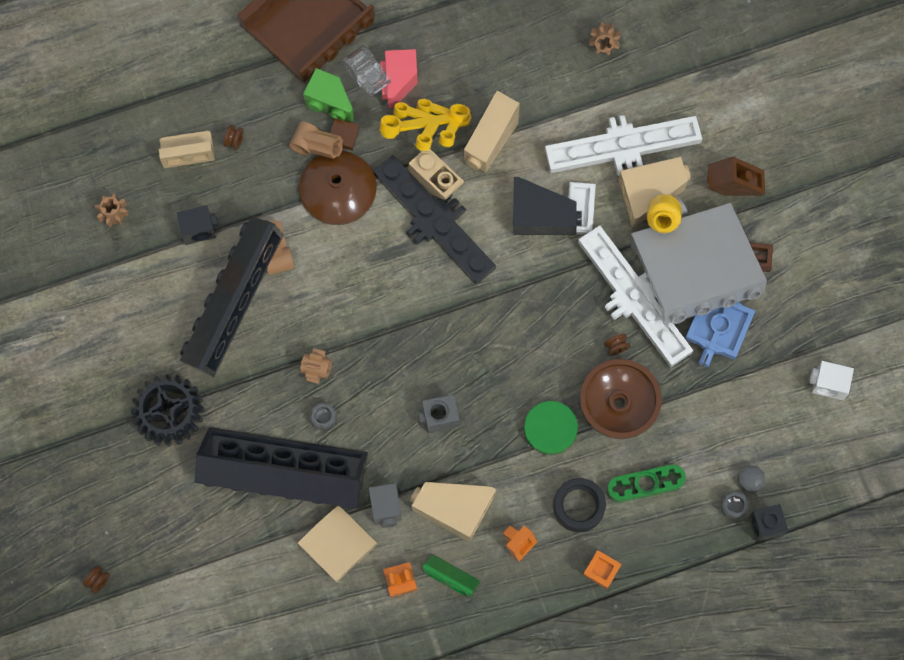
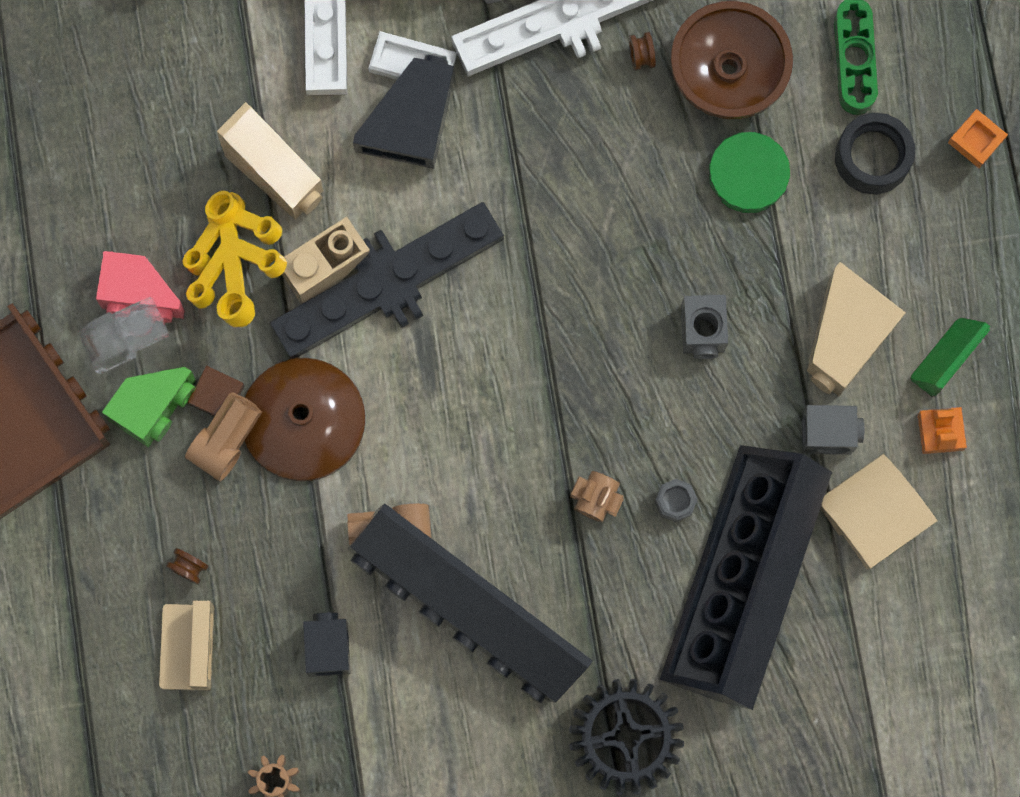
camera: 85 degrees left, 5 degrees up
orange tile [502,526,537,562] -> none

